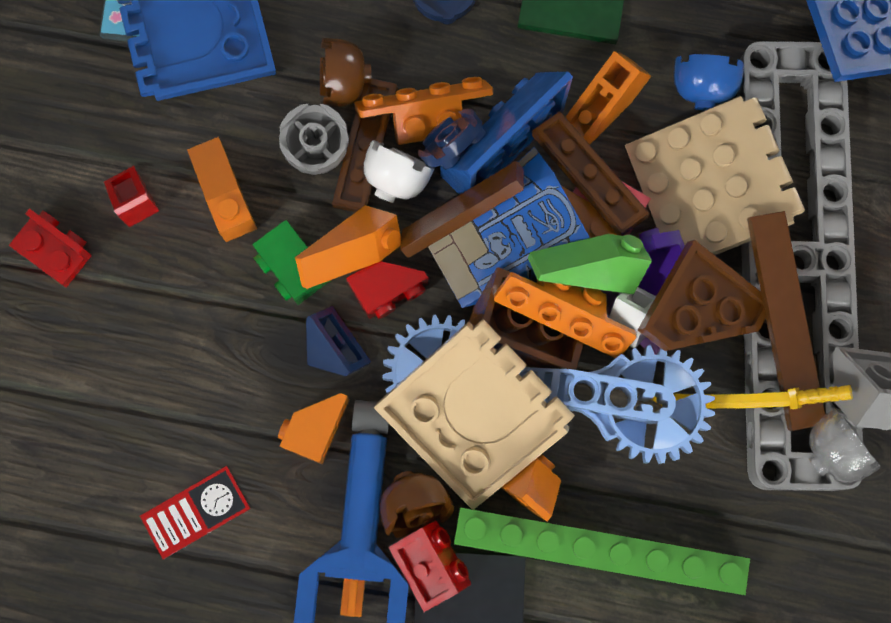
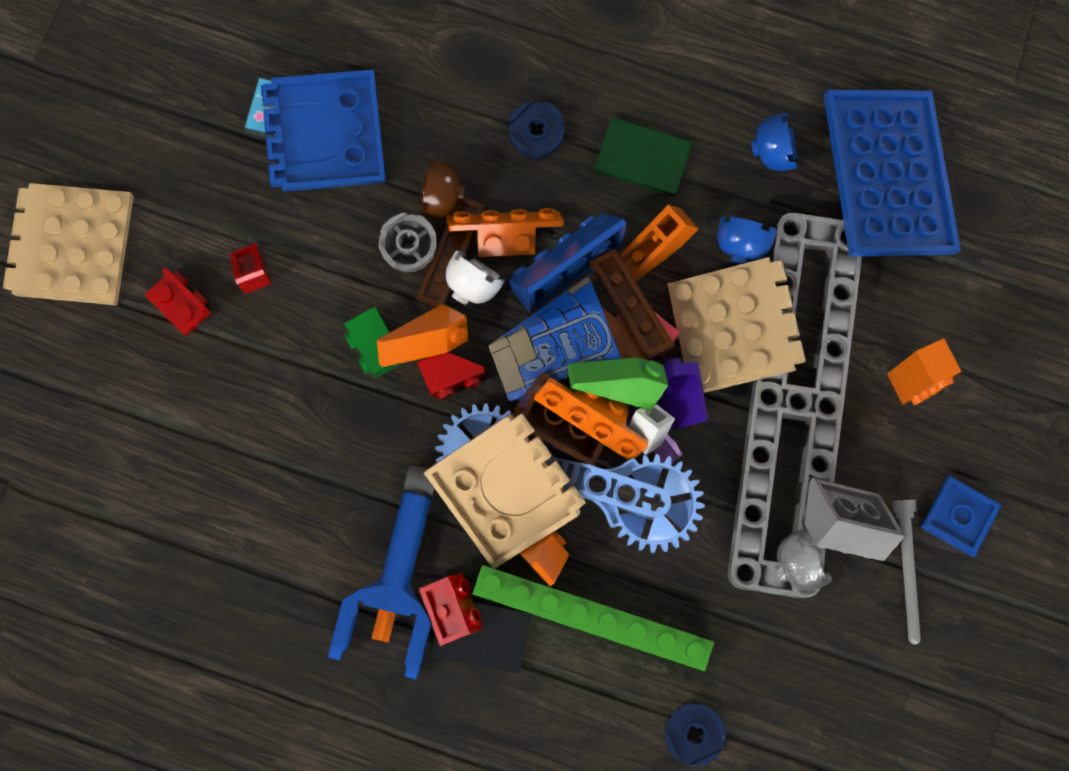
camera: 10 degrees right, 0 degrees up
sticker [140,466,250,559] -> none
orange slope [187,137,257,242] -> none
orange slope [278,393,350,465] -> none
dark blue slope [306,306,371,376] -> none
reddish brown cylinder [380,471,454,538] -> none
reddish brown tile [400,161,524,258] -> none
dark blue plate [418,109,486,170] -> none
reddish brown plate [637,240,766,351] -> none
yellow sword [651,385,853,409] -> none
reddish brown tile [747,211,827,431] -> none

